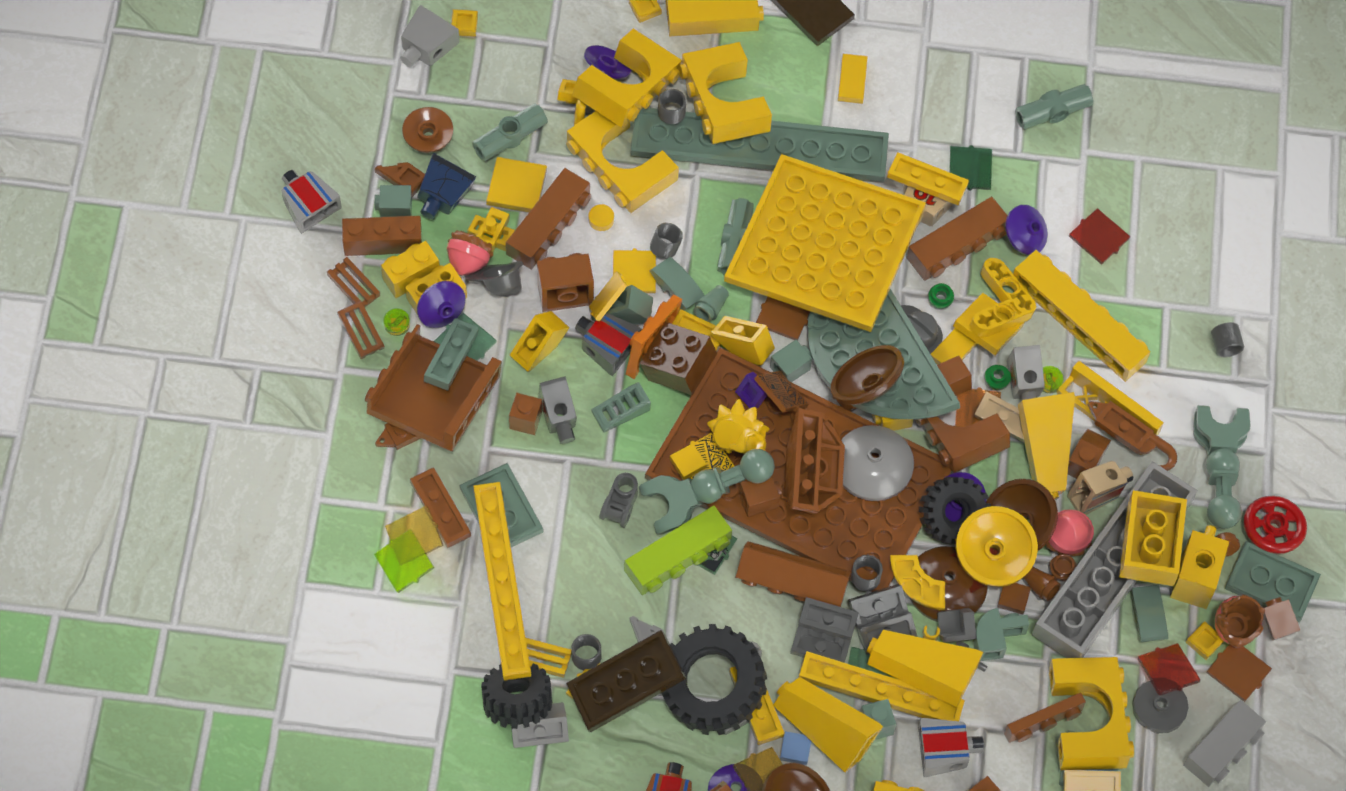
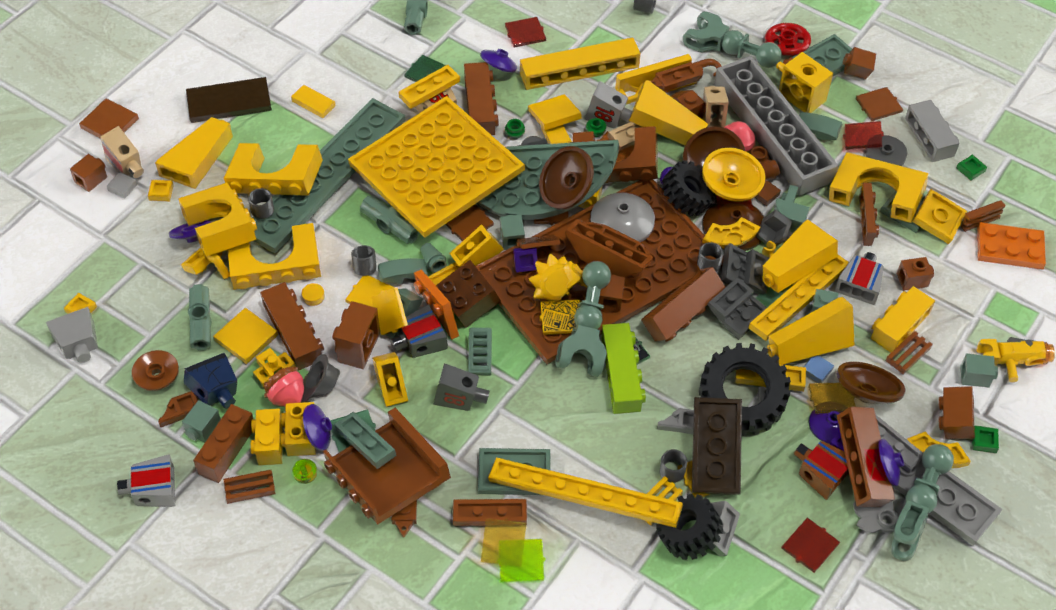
camera: 60 degrees left, 10 degrees down
dark orange tile [337,301,385,359] -> none
dark orange brick [509,392,542,435] -> none
dark grey piece [599,472,638,528] -> none
yellow tile [670,443,707,480] -> none
yellow beam [970,258,1036,338] -> none
yellow brick [1119,490,1187,586] -> none
yellow tile [1186,621,1224,660] -> none
dark orange hair [1215,594,1265,648] -> none

